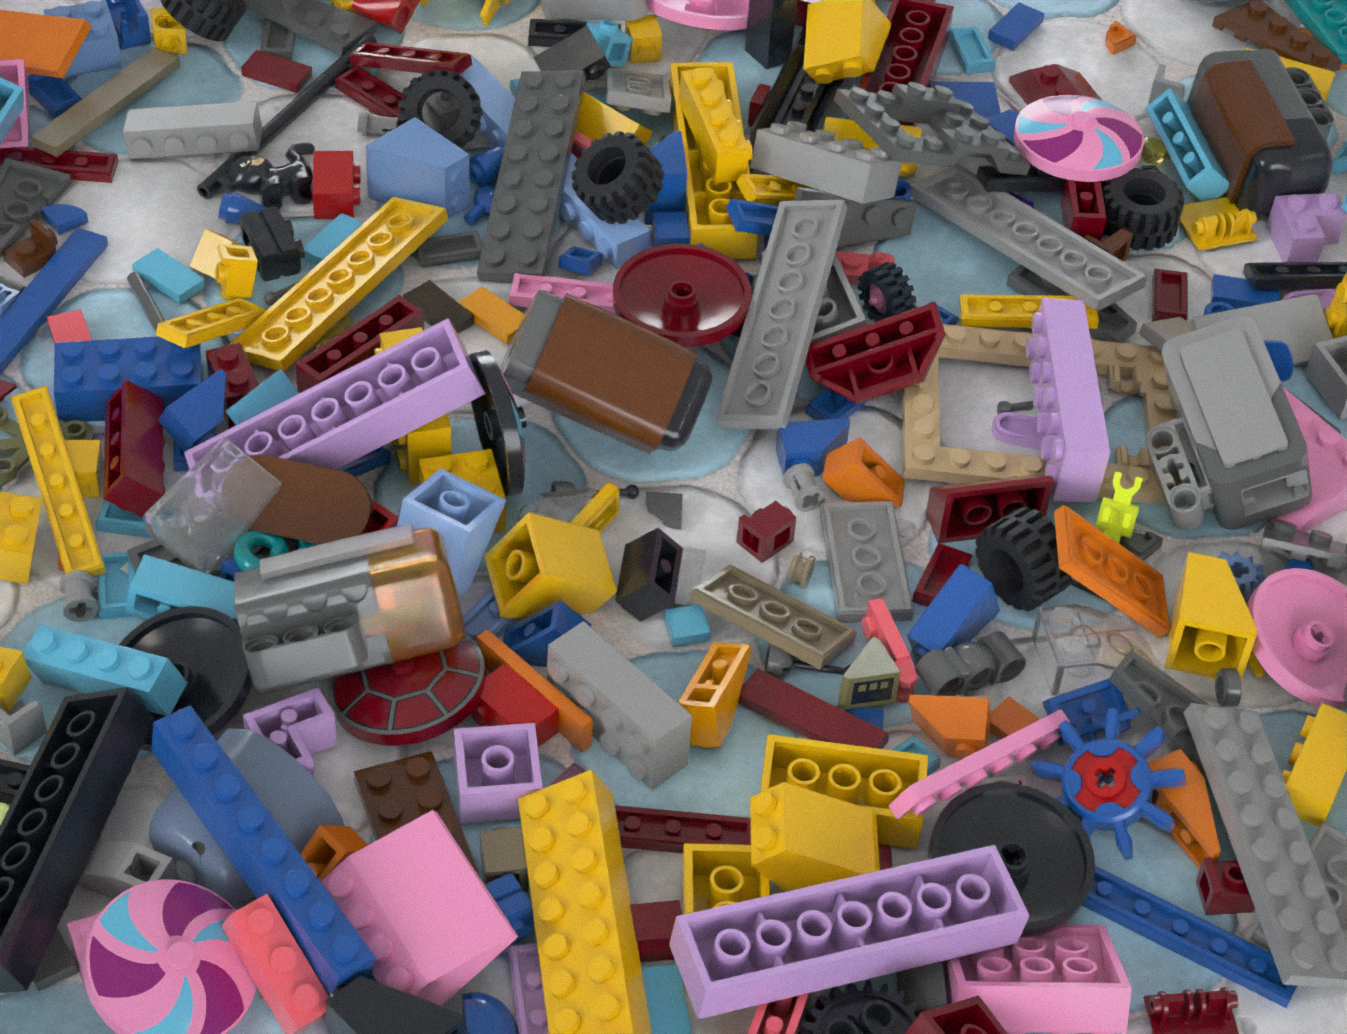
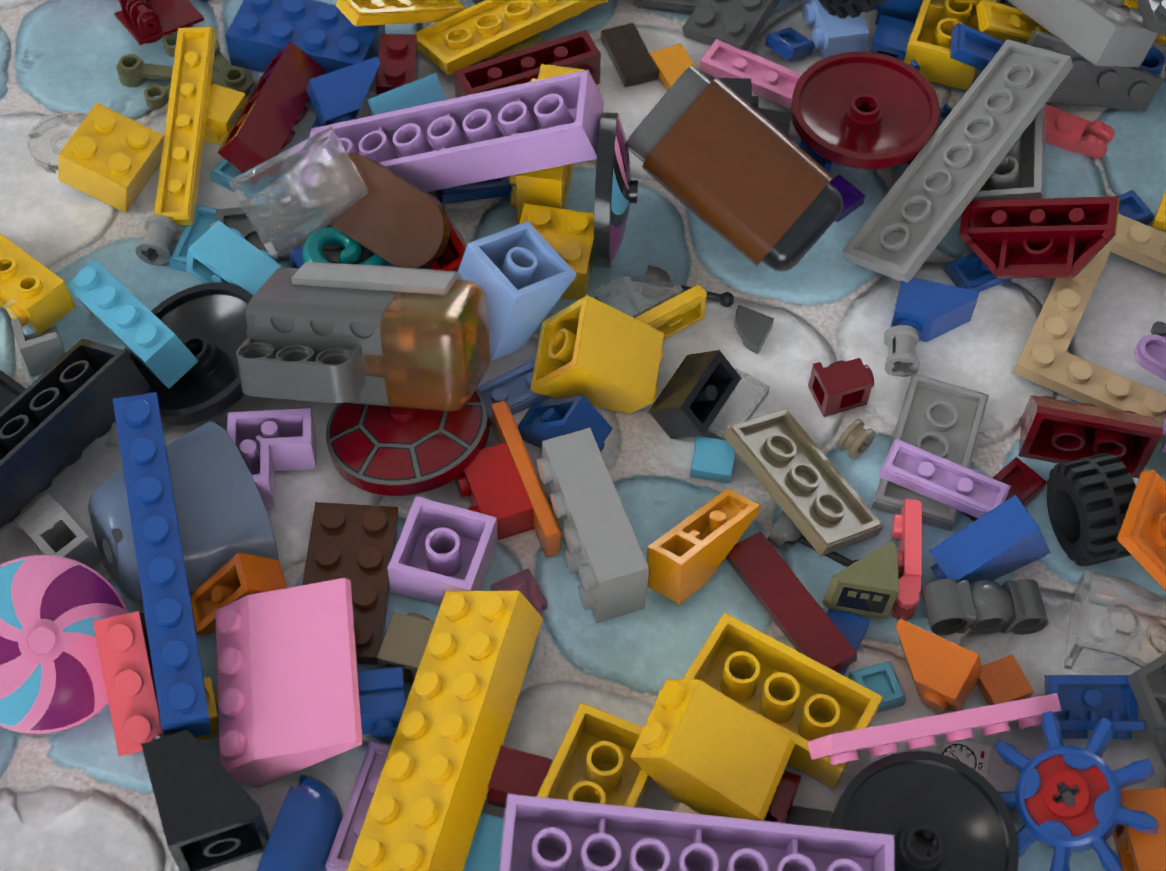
camera: 25 degrees right, 10 degrees up
dark red tile [615,805,751,854] -> none
orange slope [822,437,905,509] -> none
black wheel [858,262,917,322] -> none
none -> lavender tile [878,438,1011,519]

